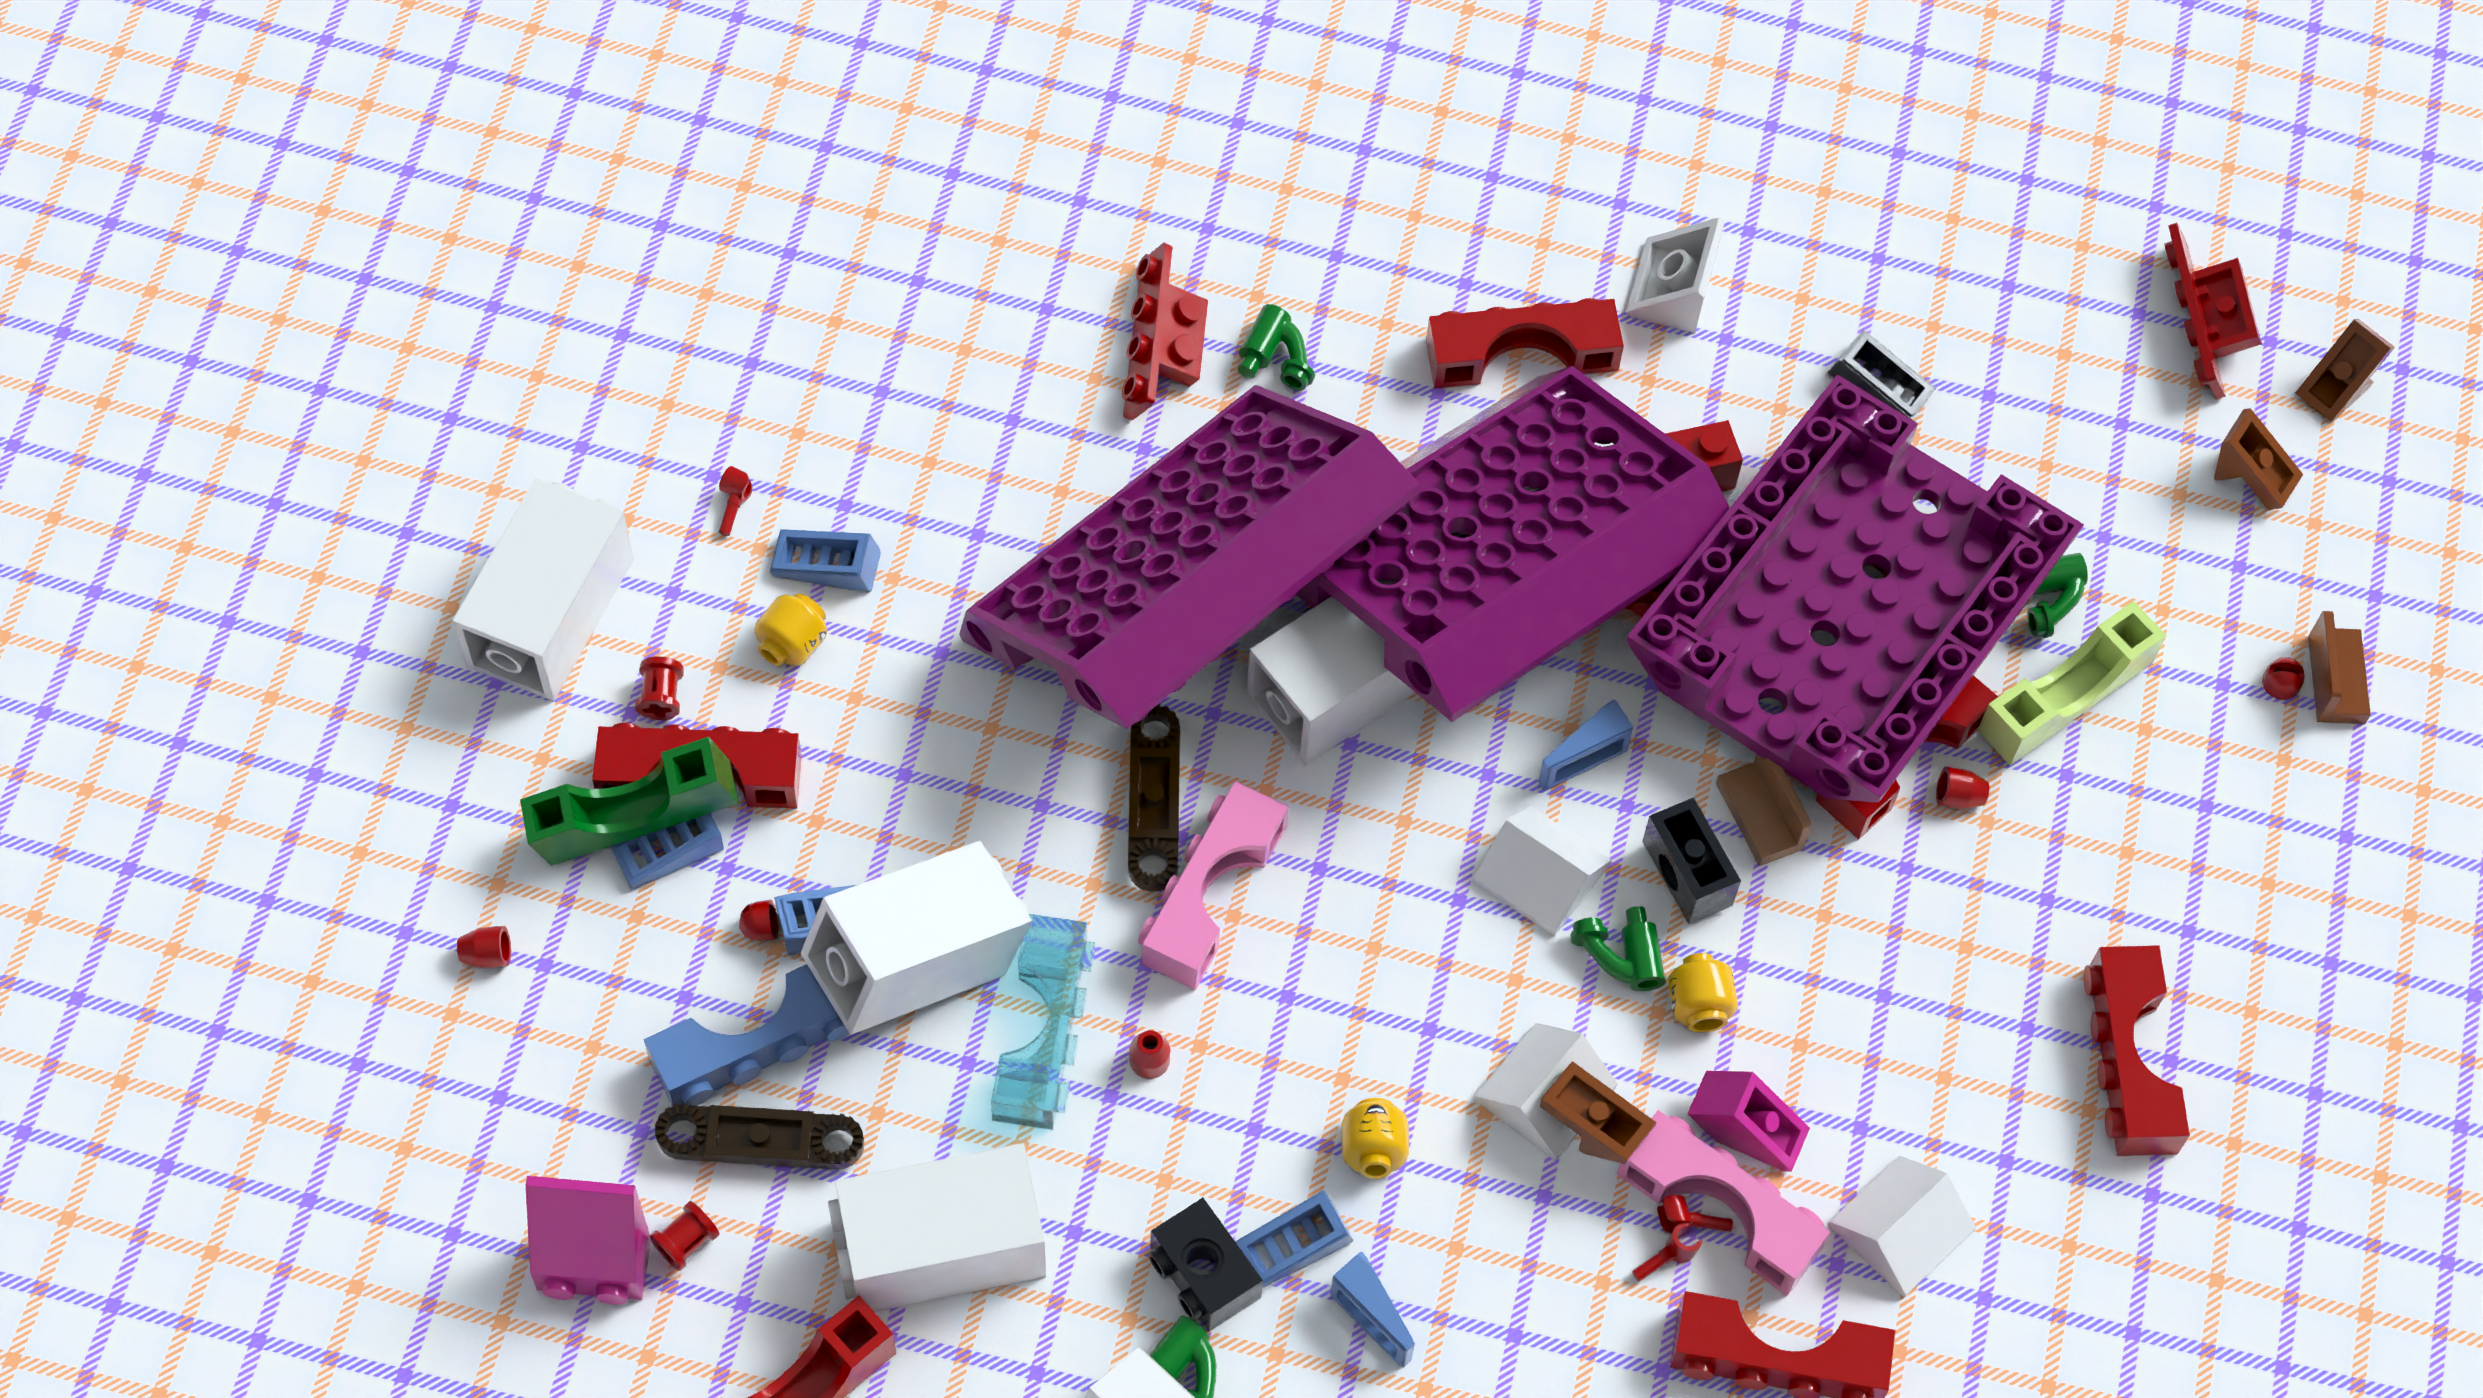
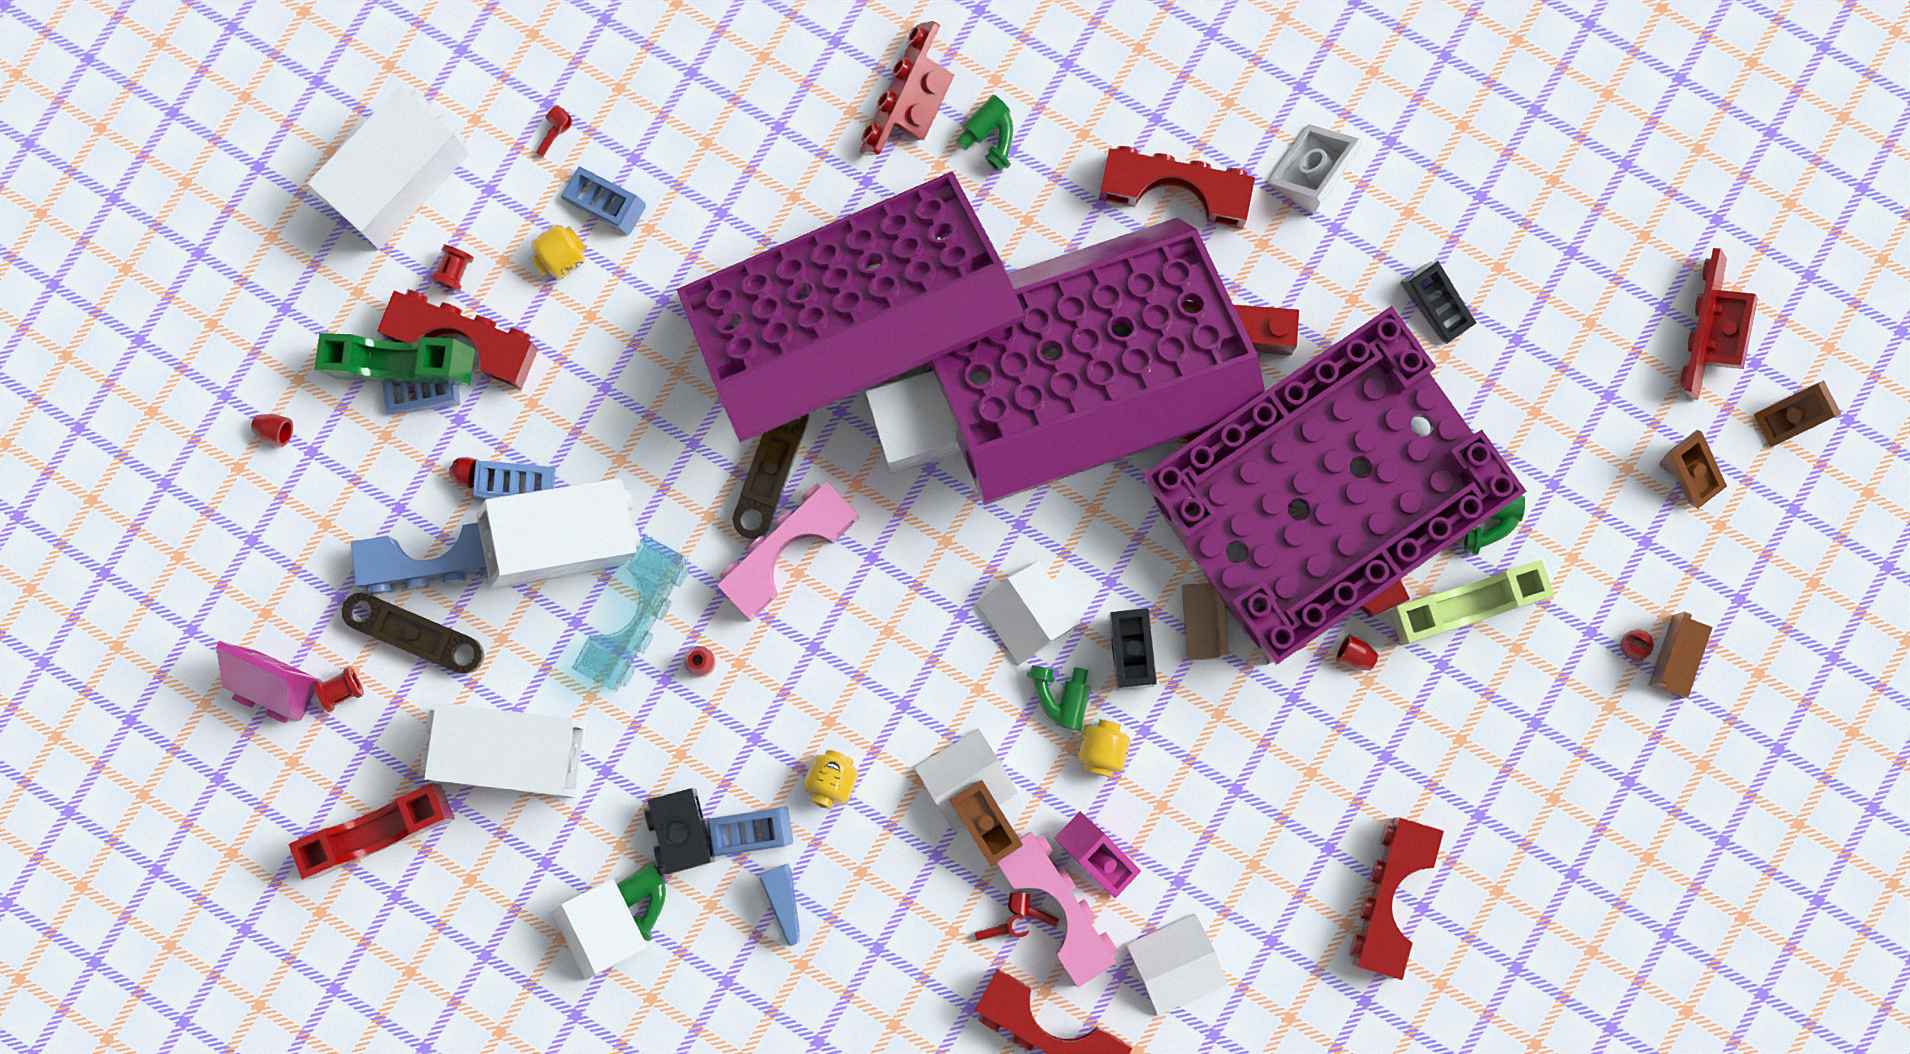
camera: 30 degrees right, 20 degrees up
medium blue slope [1539,699,1633,790] -> none

